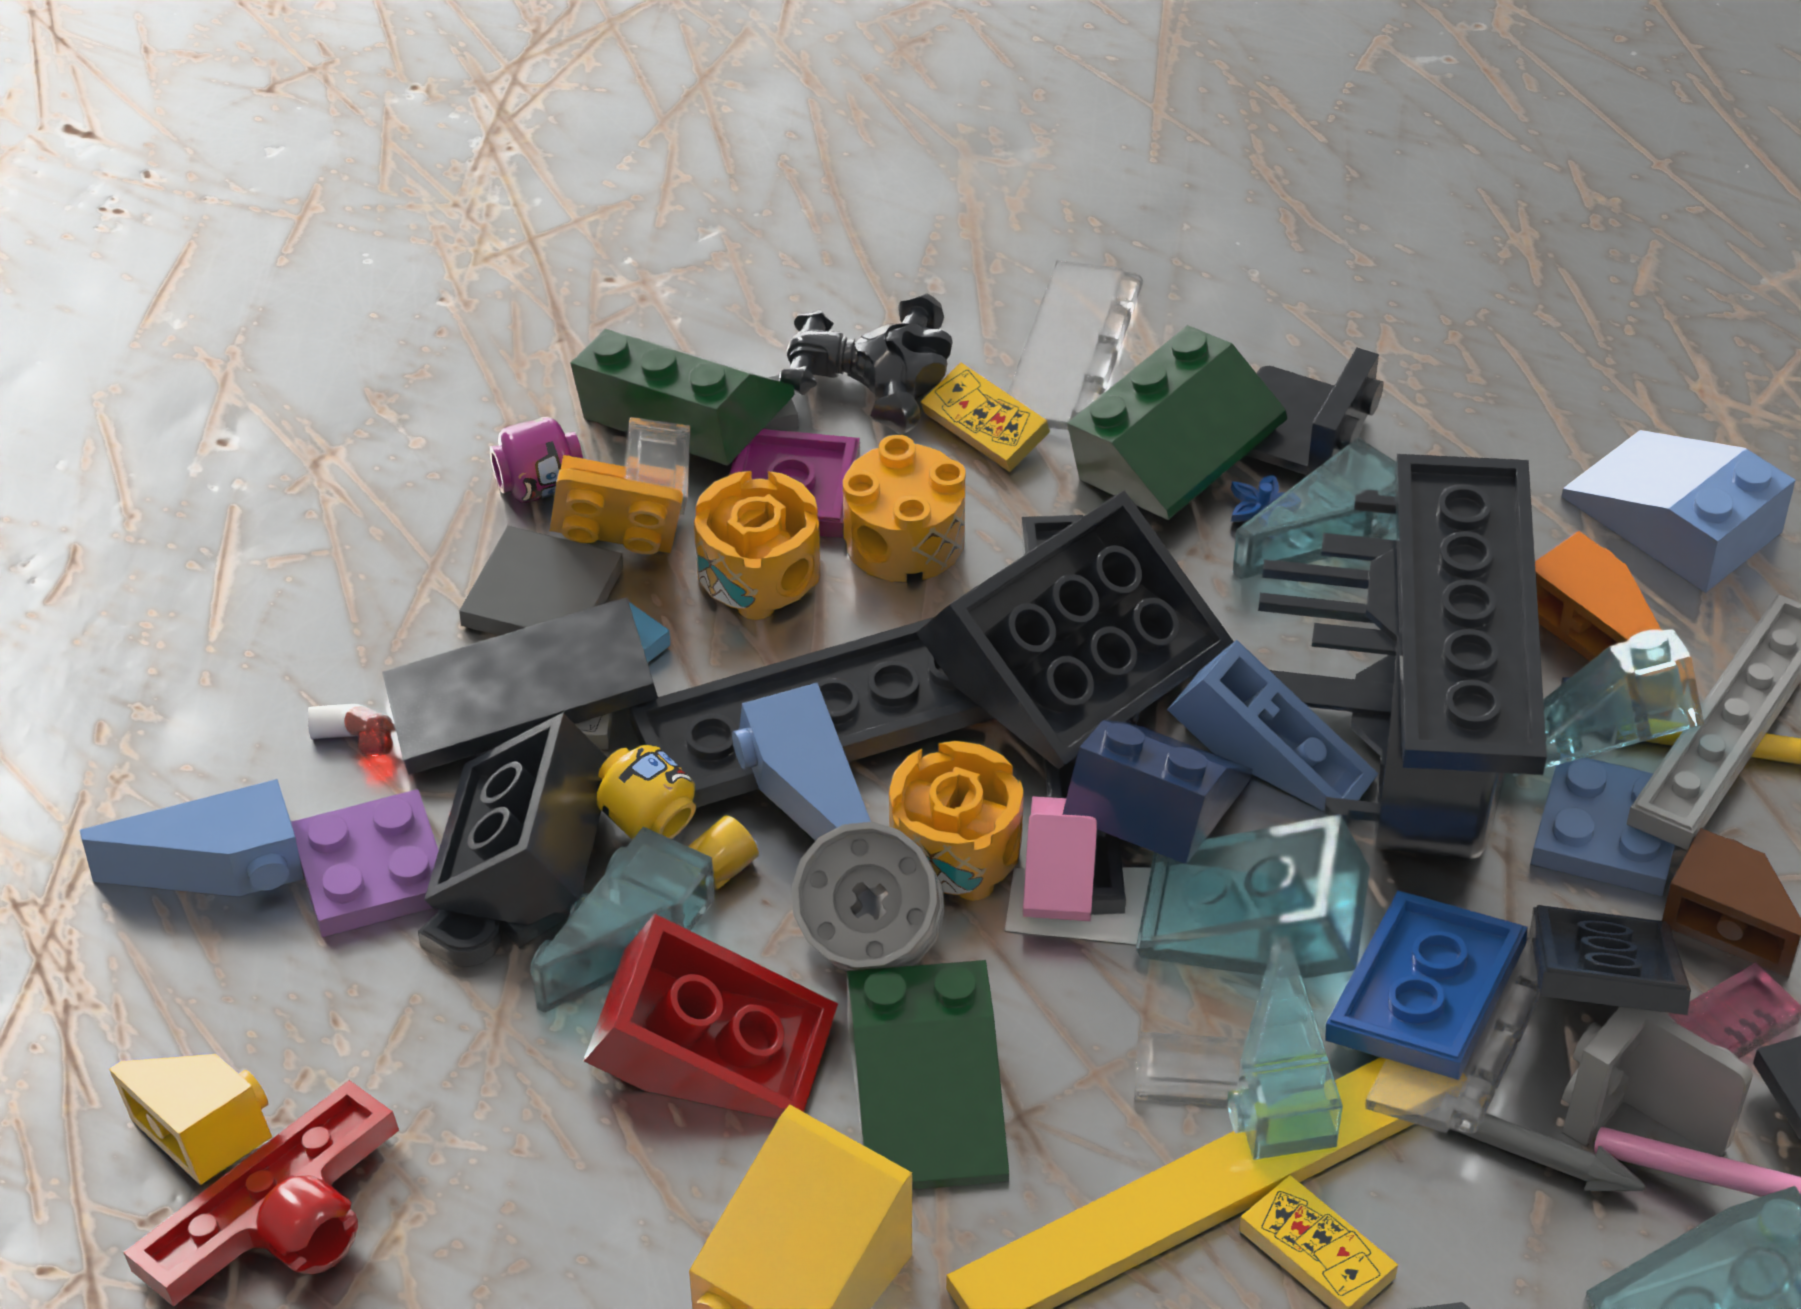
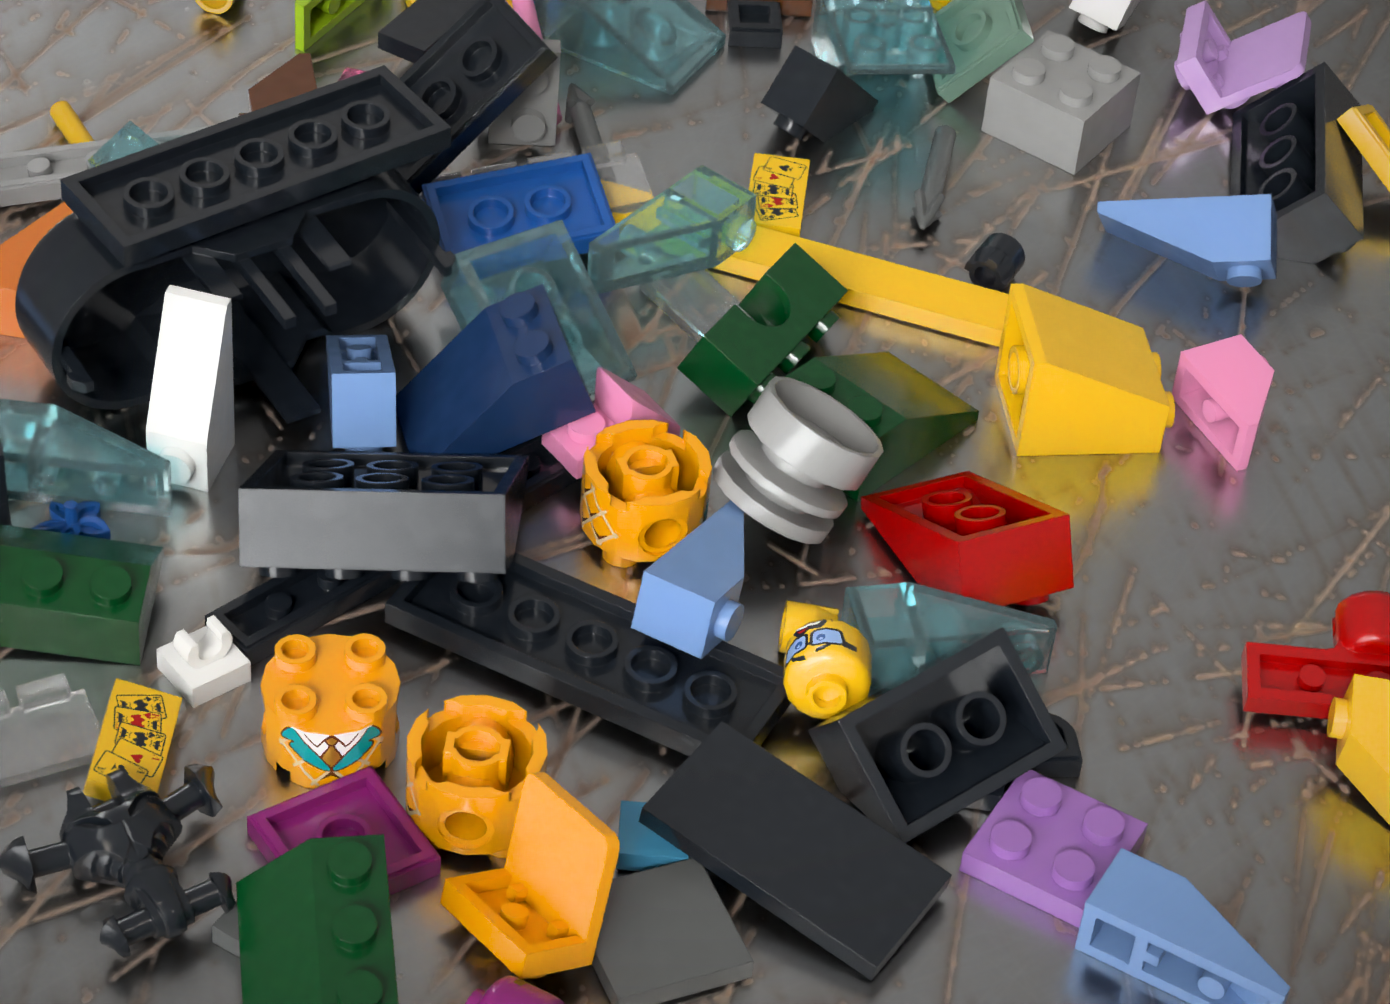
camera: 135 degrees left, 5 degrees down
arm [308,704,396,756] -> none
clear tile [624,417,690,515] -> none
none -> white slope [146,285,235,492]
none -> white tile [156,615,251,708]
none -> dark green arch [677,243,848,417]

